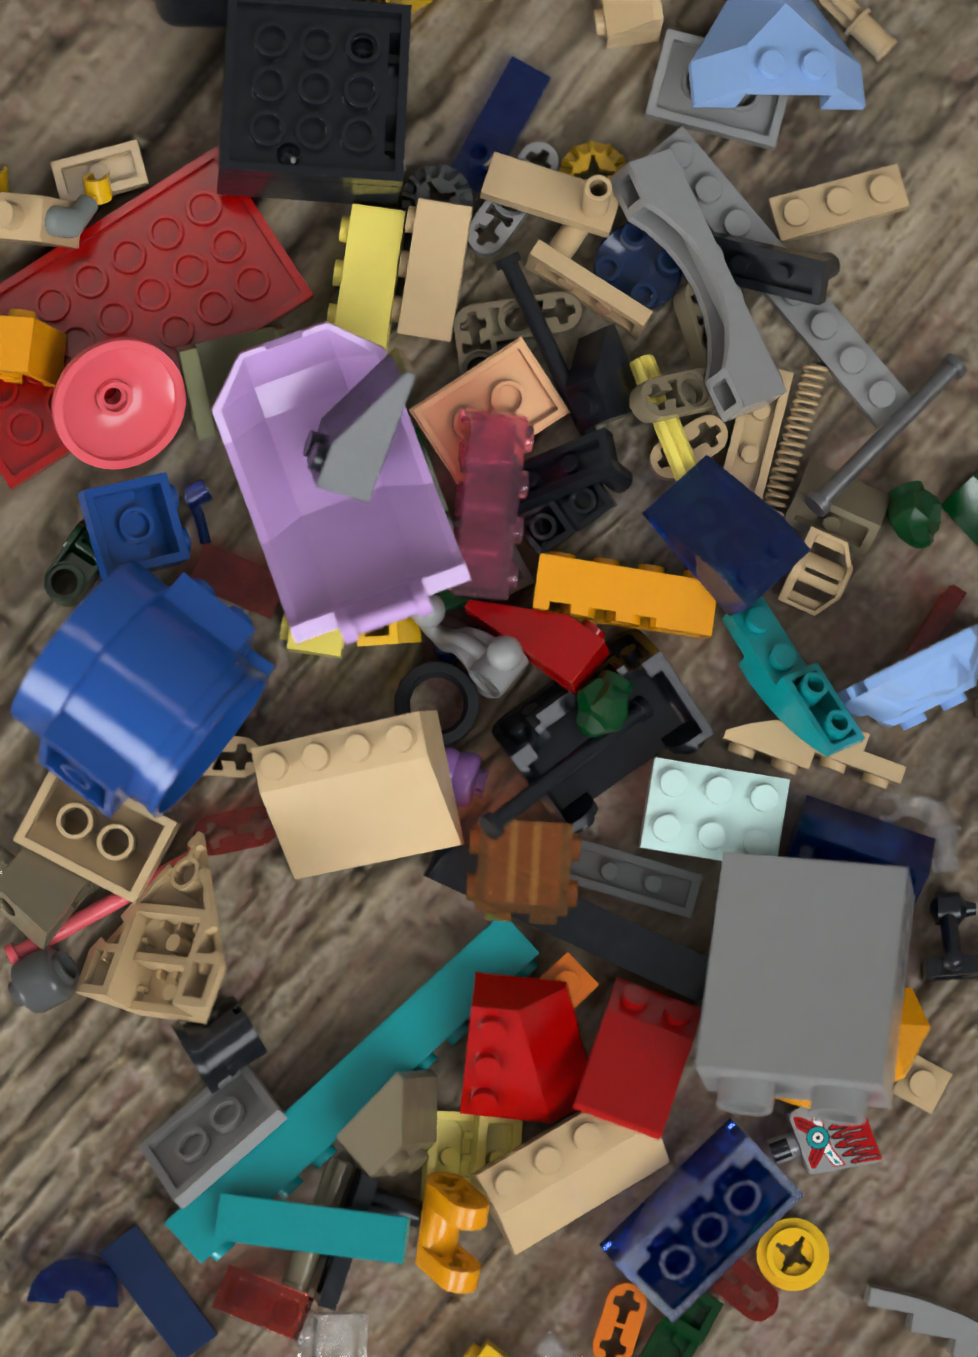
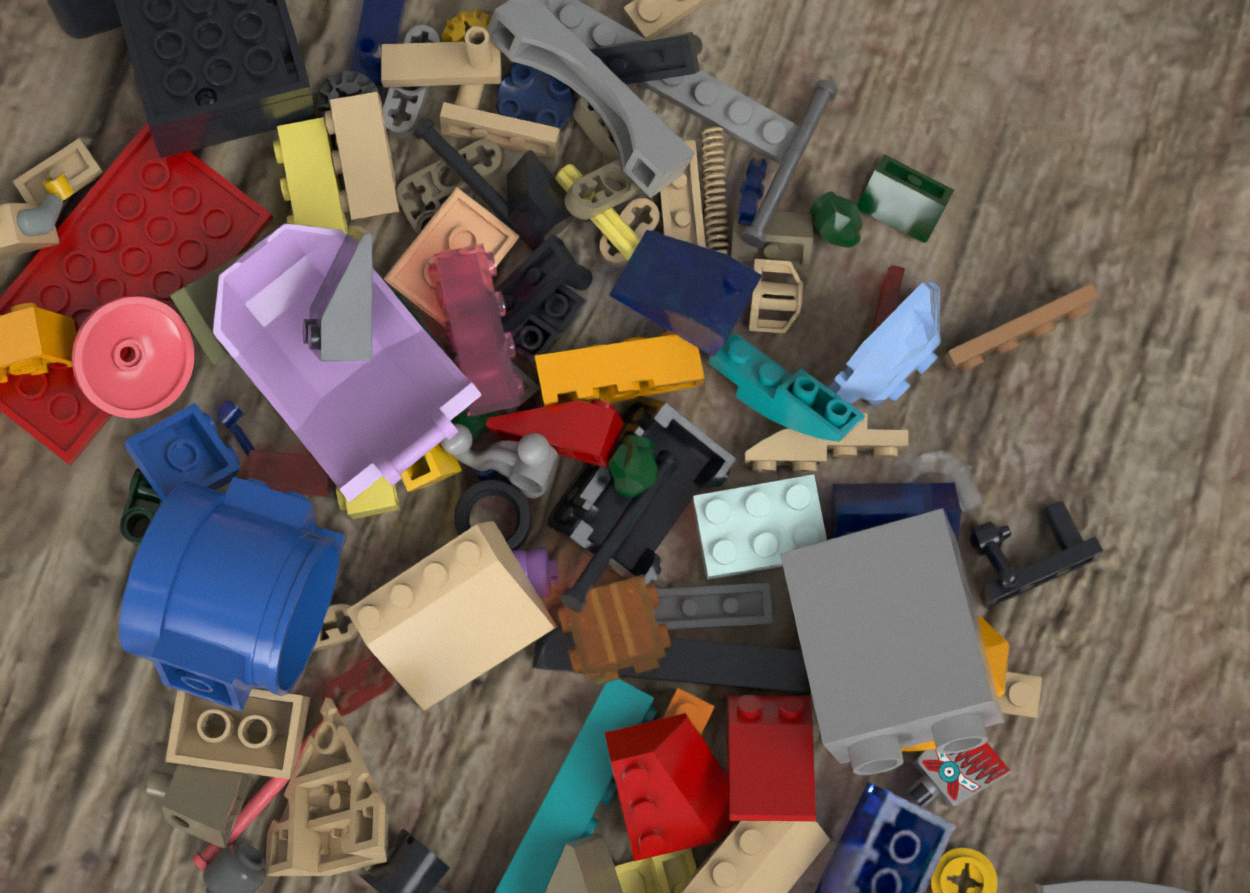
camera: 15 degrees left, 5 degrees down
none -> clear blue piece [738,157,767,225]

